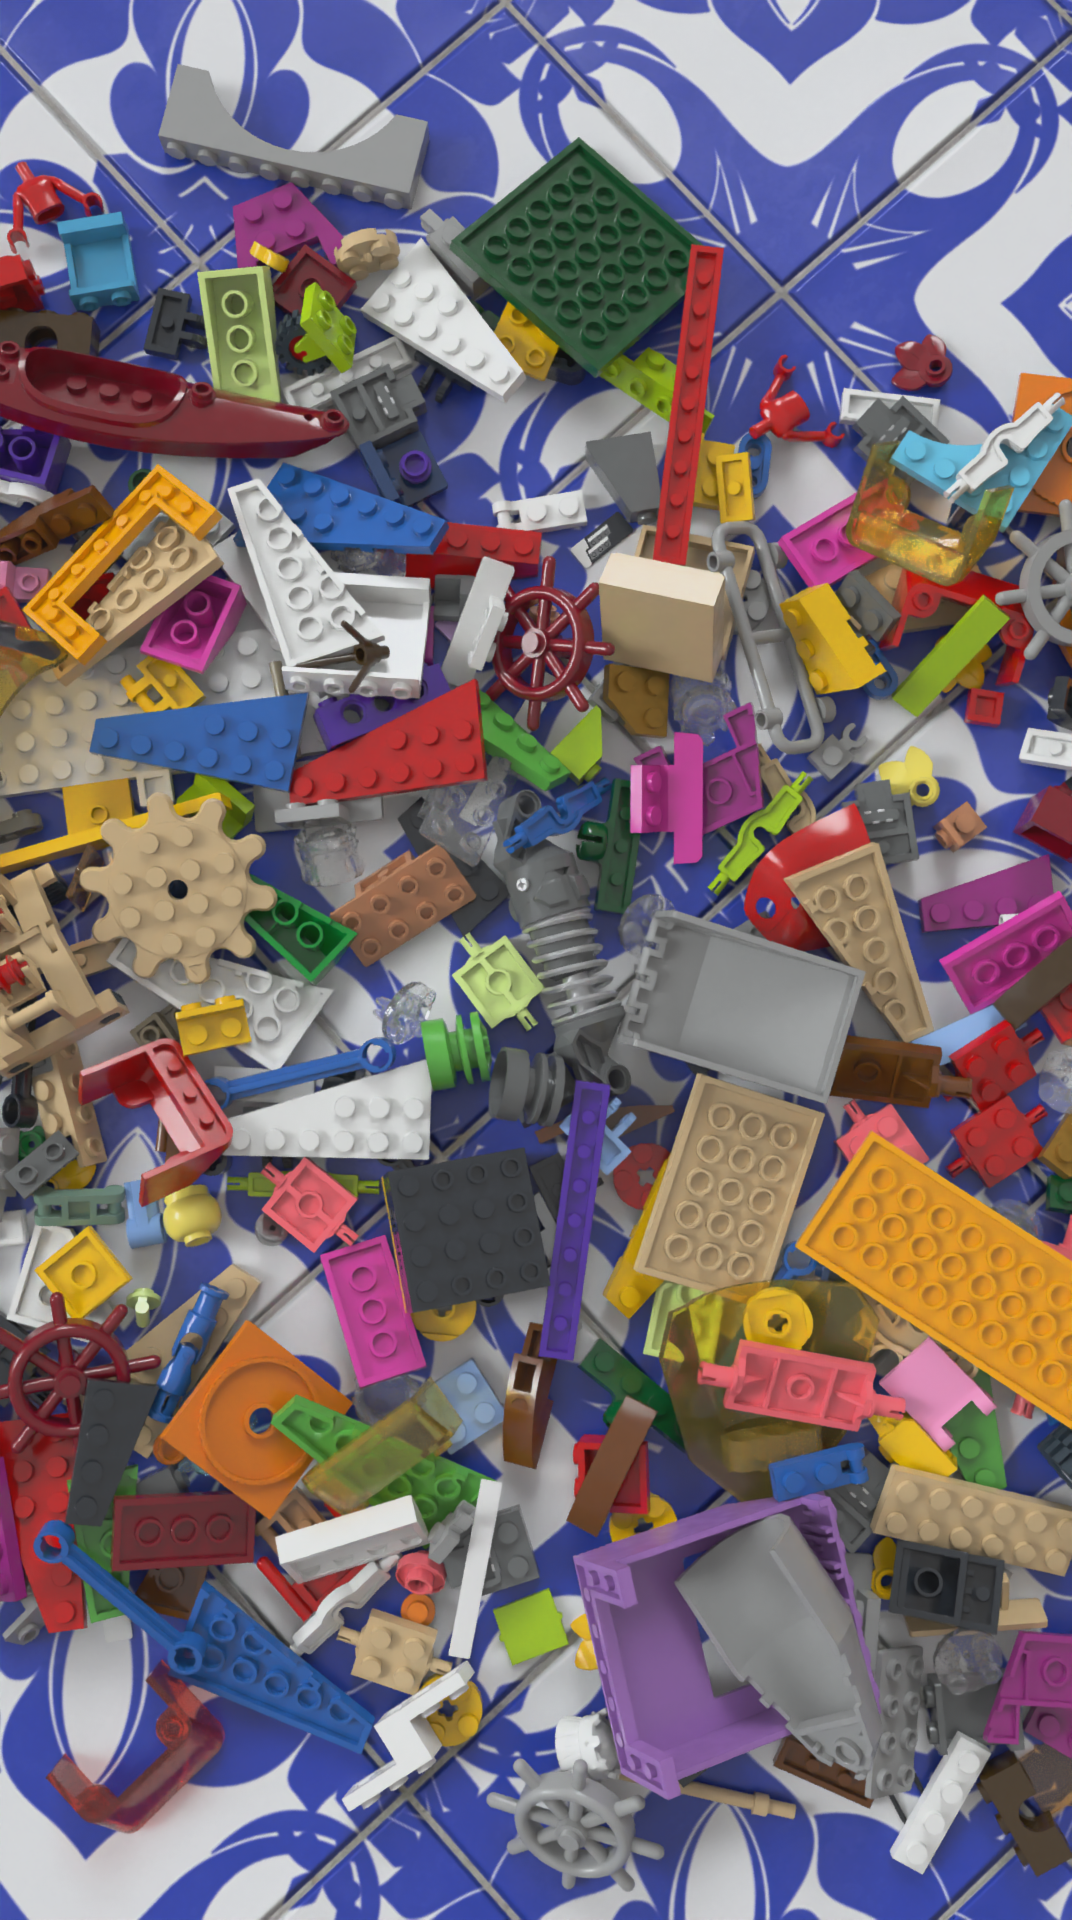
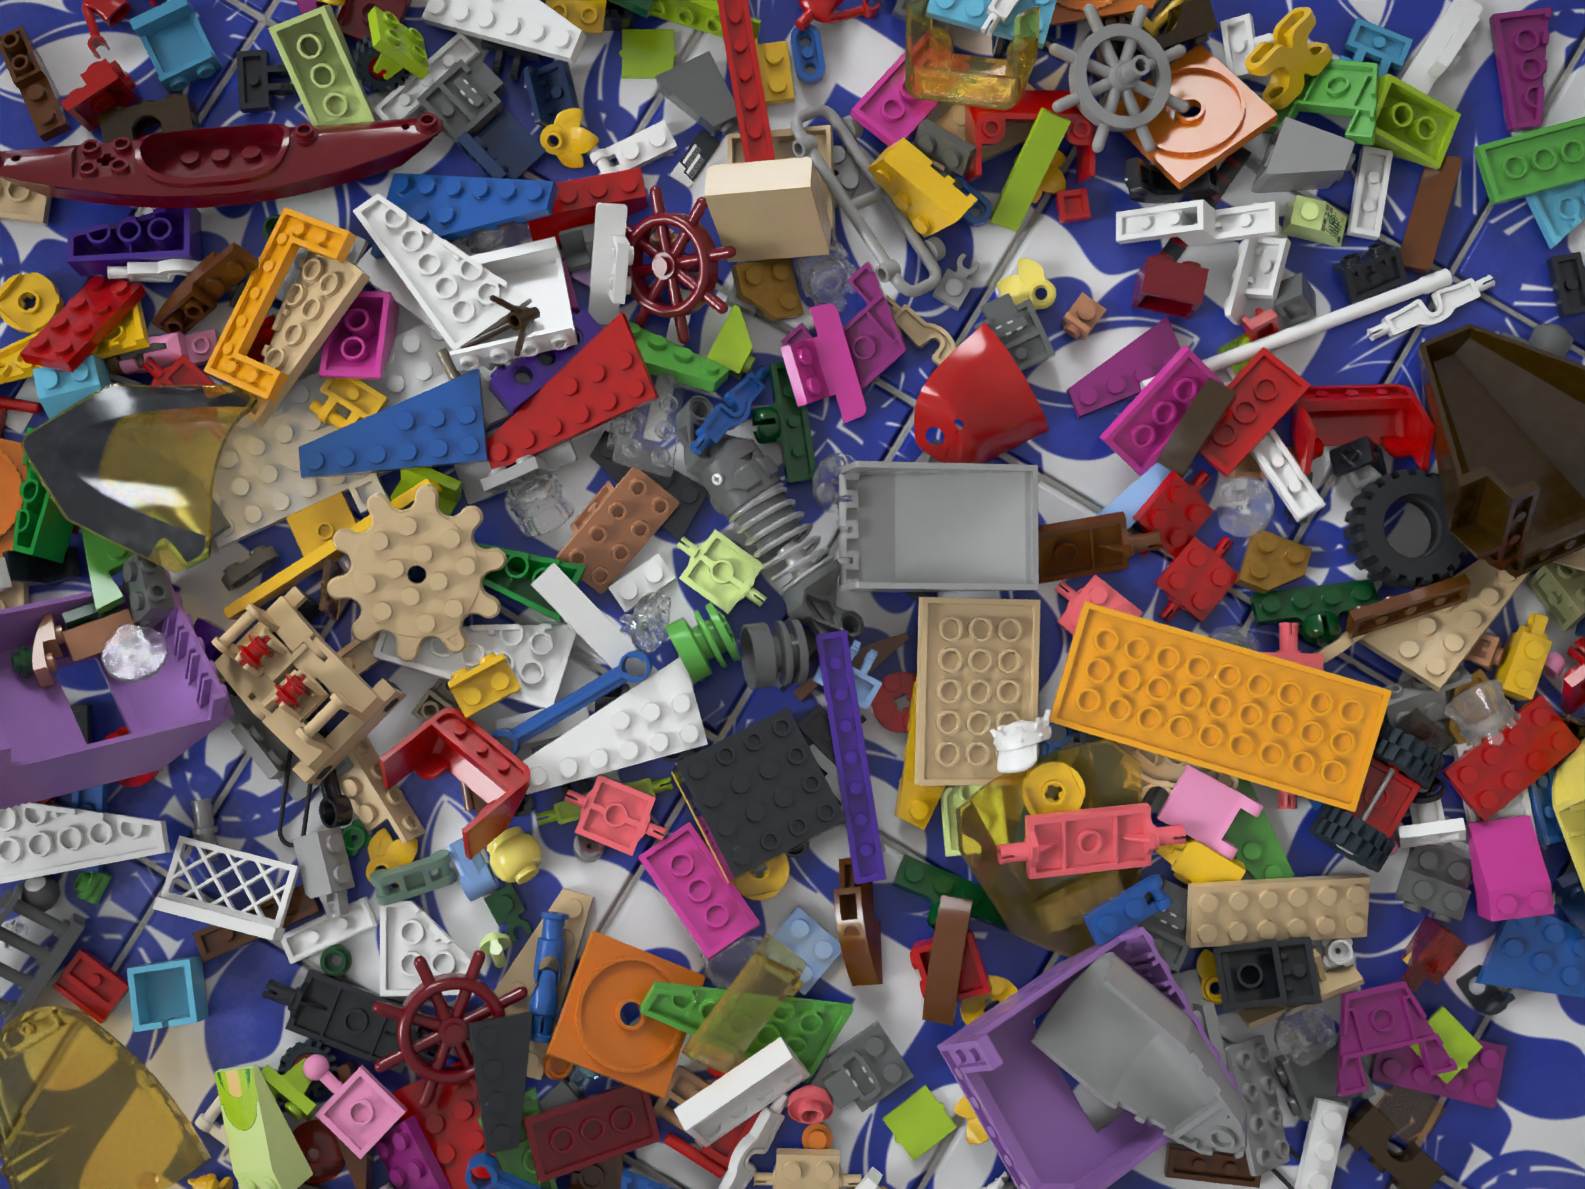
camera: 15 degrees left, 0 degrees up
dark grey hinge [4,1130,79,1200] -> none
yellow plate [34,1226,133,1319] -> none
dark purple plate [399,450,432,484] -> none
light grey plate [428,1500,475,1564] -> none
white sticker [449,1479,503,1659] -> none
lime piece [707,771,813,896] -> none
yellow plate [715,452,755,524] -> none
tan wing [783,842,934,1043] -> none
none -> dark green plate [484,883,533,942]
none -> dark blue bracket [523,60,579,127]
none -> white tile [531,563,658,688]
none -> yellow plate [540,108,599,169]
none -> white plate [608,553,676,613]
none -> lime piece [619,29,677,79]
none -> white hair [990,709,1052,773]
none -> white plate [1321,938,1354,967]

